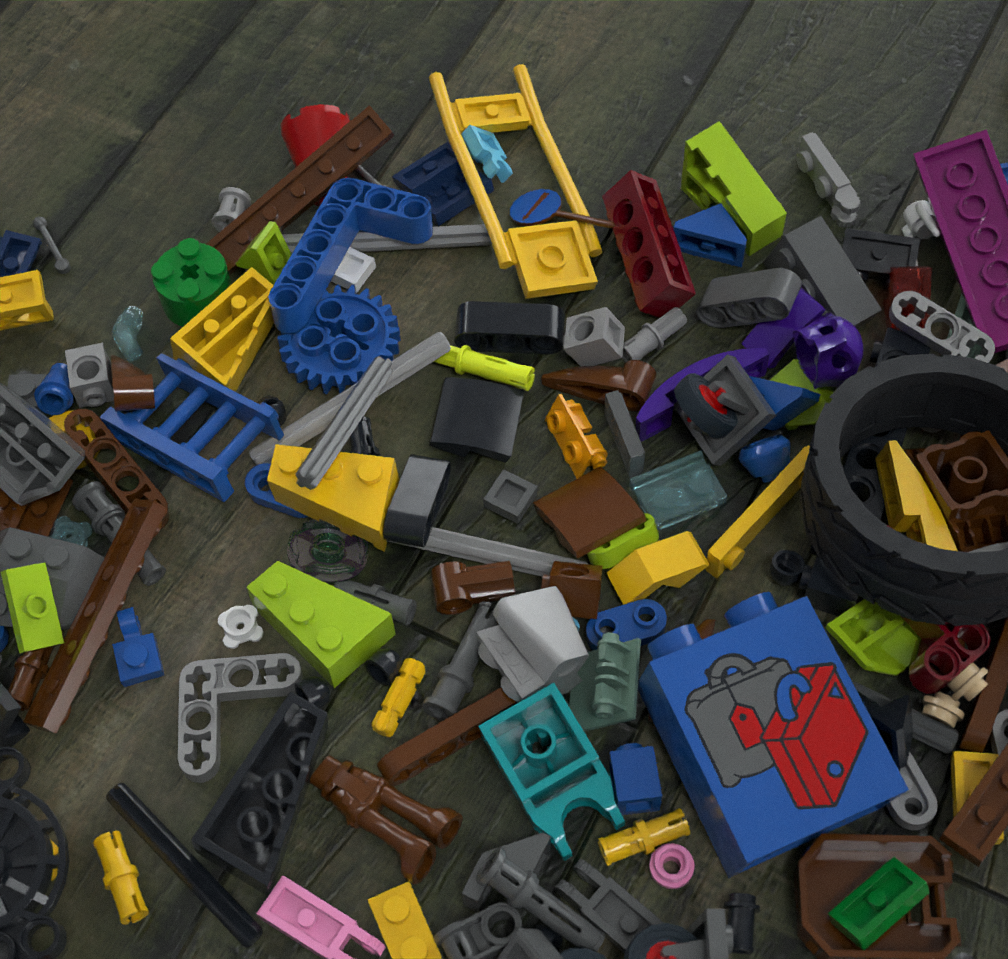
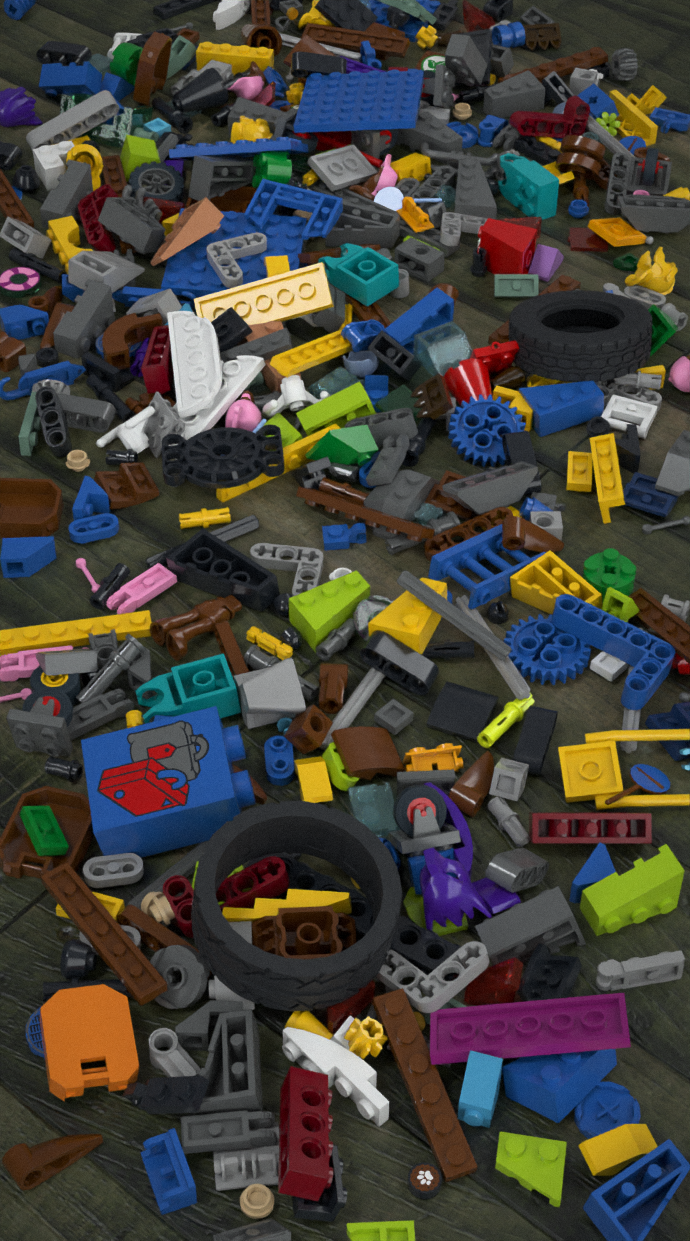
camera: 100 degrees right, 15 degrees down
lime plate [1,562,64,654] -> none
clear light blue arm [112,306,143,361] -> none
sand green hinge [569,632,641,732] -> none
black slope [857,691,913,769] -> none

